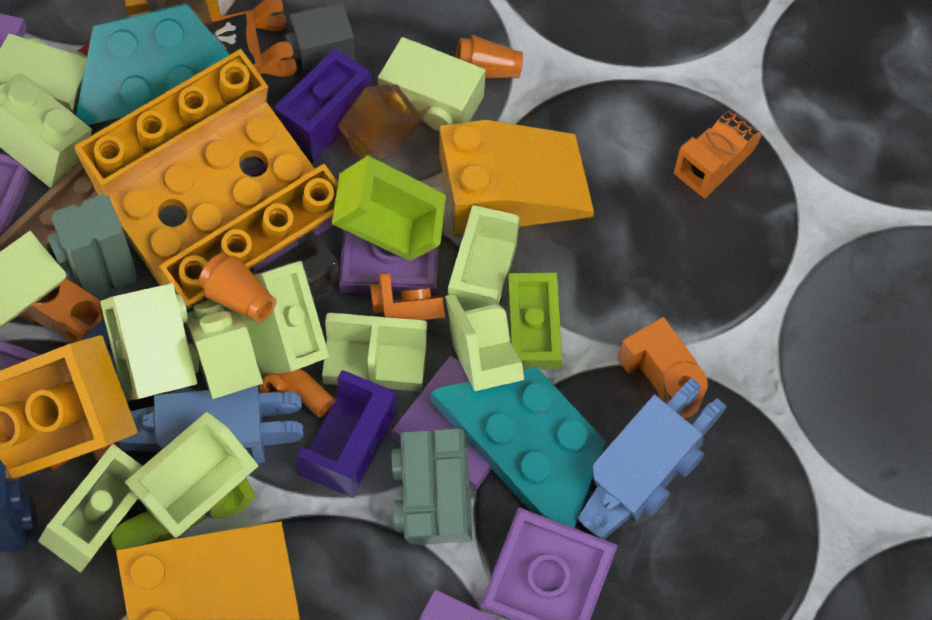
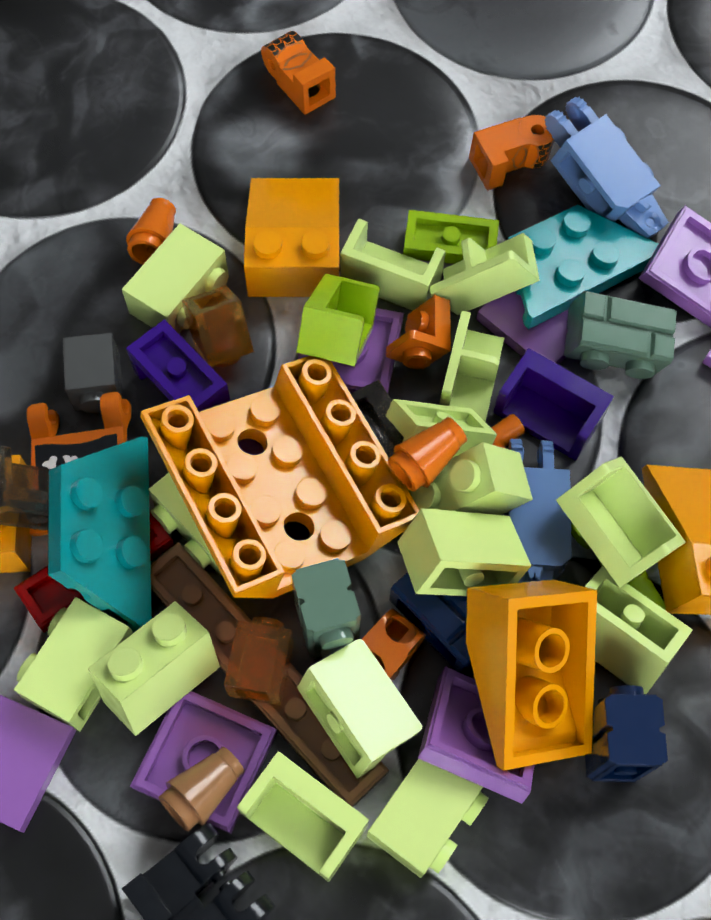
camera: 80 degrees left, 5 degrees up
none -> clear orange brick [224,617,294,706]

